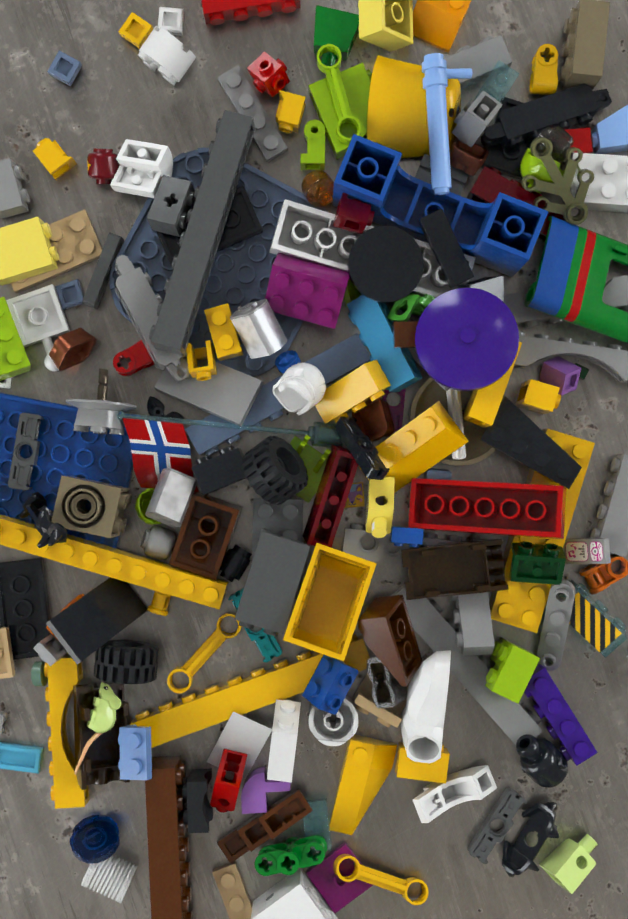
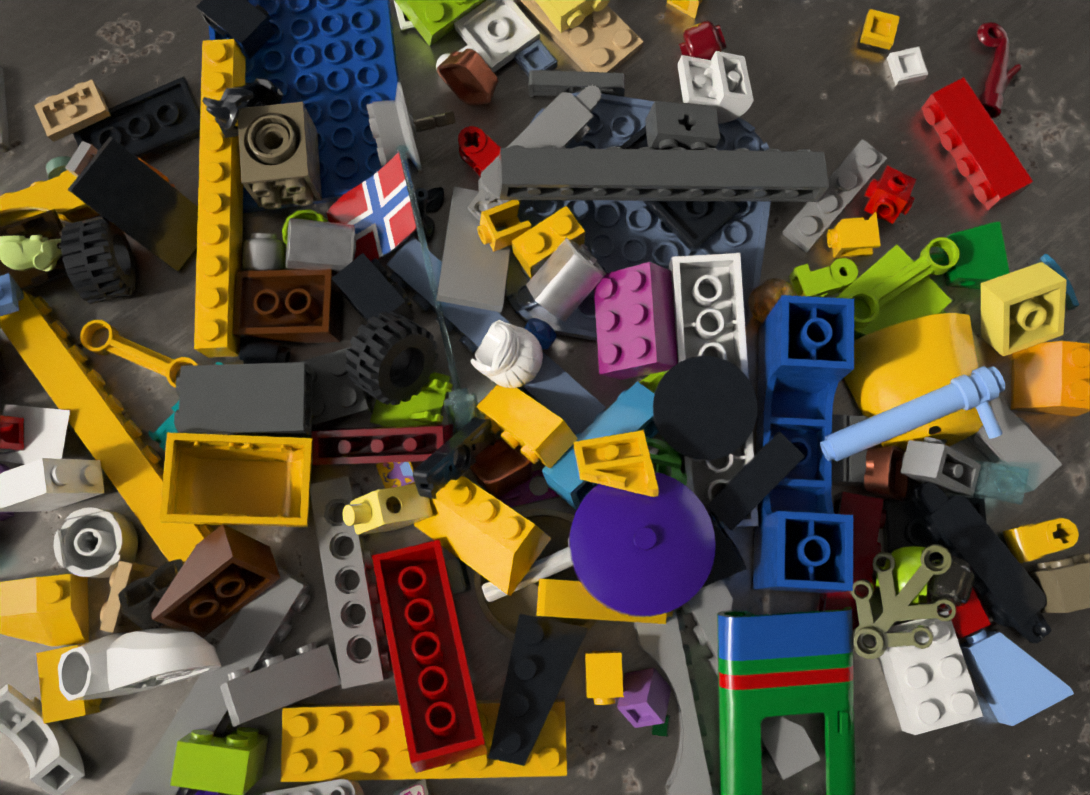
camera: 75 degrees right, 10 degrees down
dark grey piece [8,413,44,490] -> none
white brick [138,26,196,86] -> none
yellow bush [147,590,172,616] -> none
blue bracket [302,655,359,715] -> none
dark red brick [333,192,374,234] -> none
blue piece [390,527,424,548] -> none
dark brown piece [401,539,509,600] -> none
dark green bracket [509,541,566,585] -> none
none -> yellow wing [573,430,659,497]

